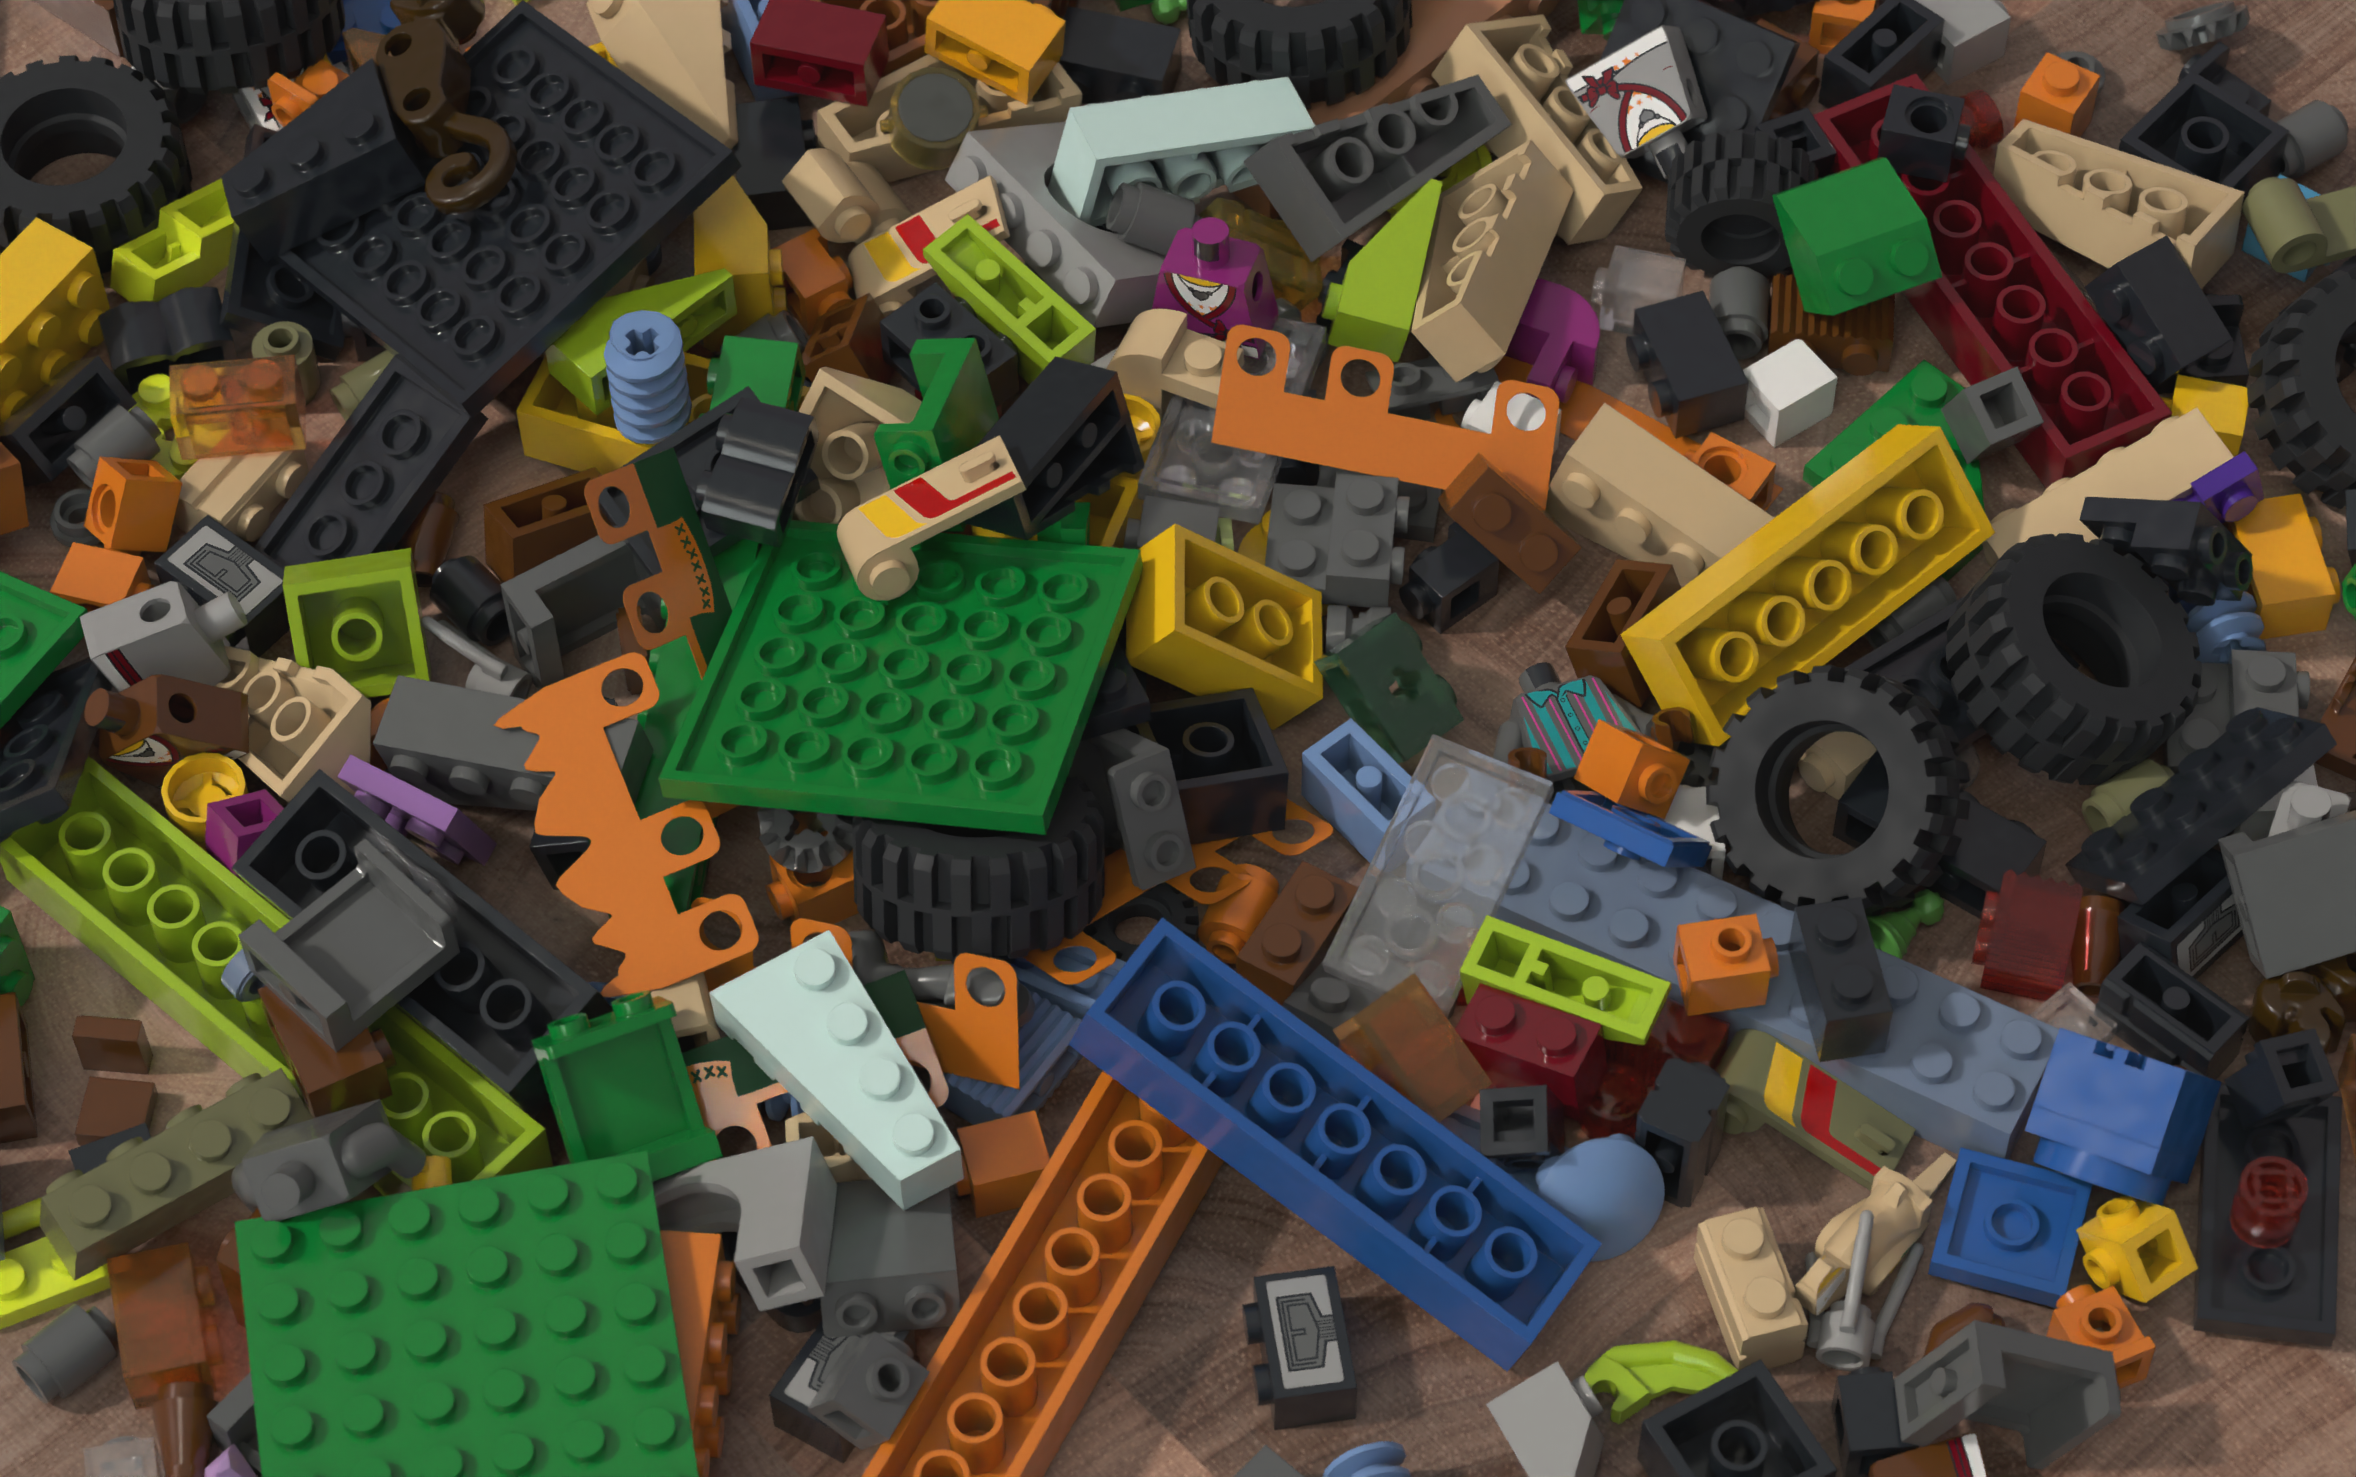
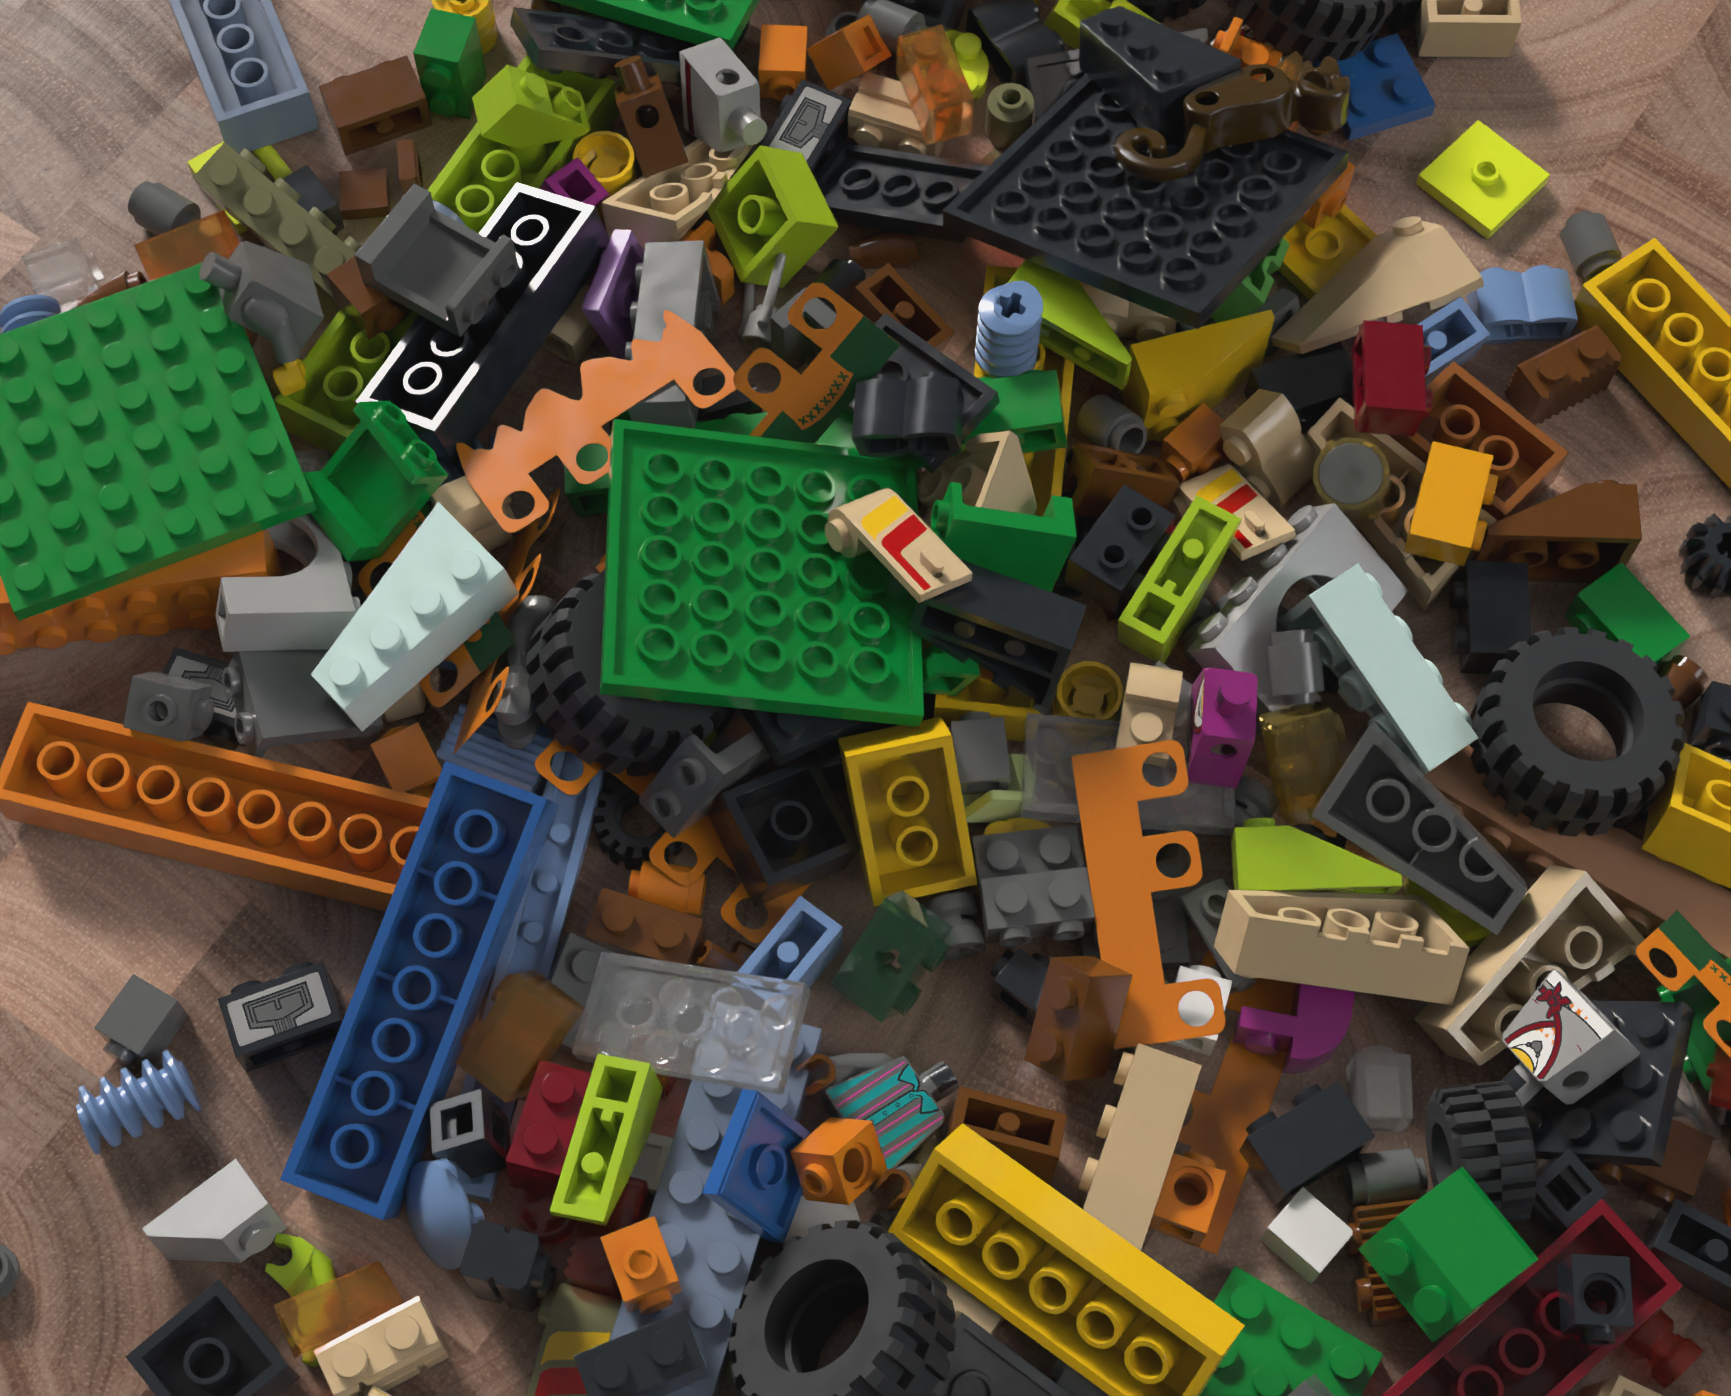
camera: 75 degrees right, 10 degrees up
none -> clear orange slope [273,1261,404,1359]
none -> lime slope [472,64,591,149]
none -> reddish brown arm [693,940,756,983]

